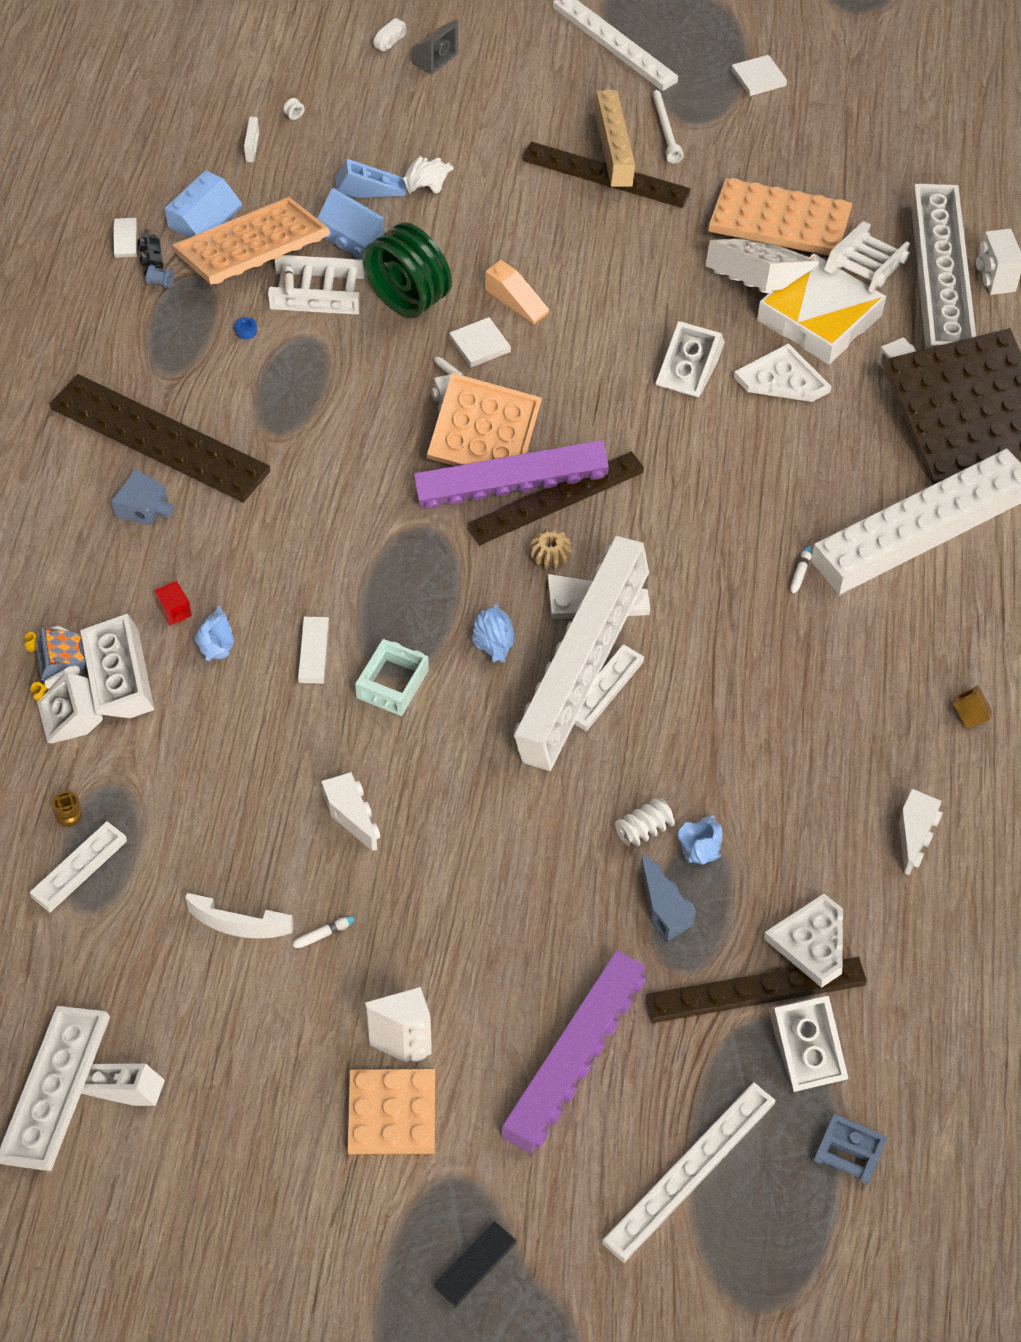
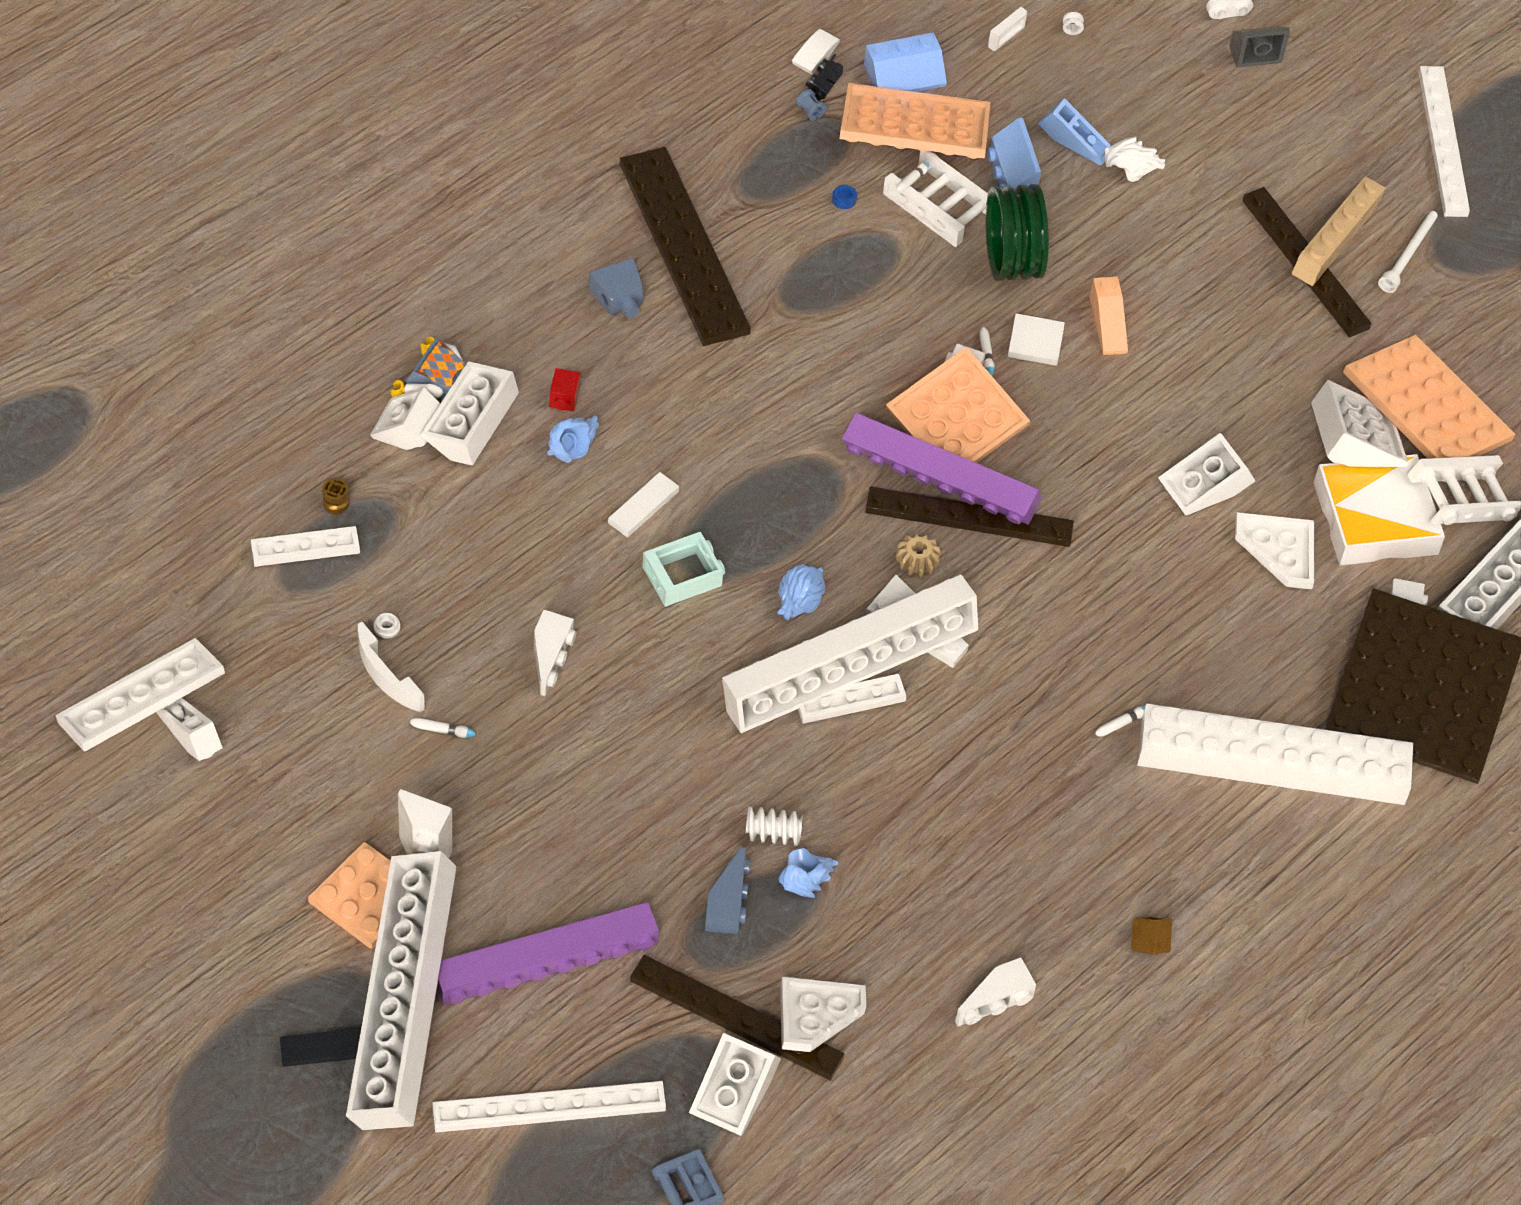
camera: 35 degrees right, 0 degrees up
none -> white brick [346,851,457,1130]
none -> white plate [374,613,400,639]

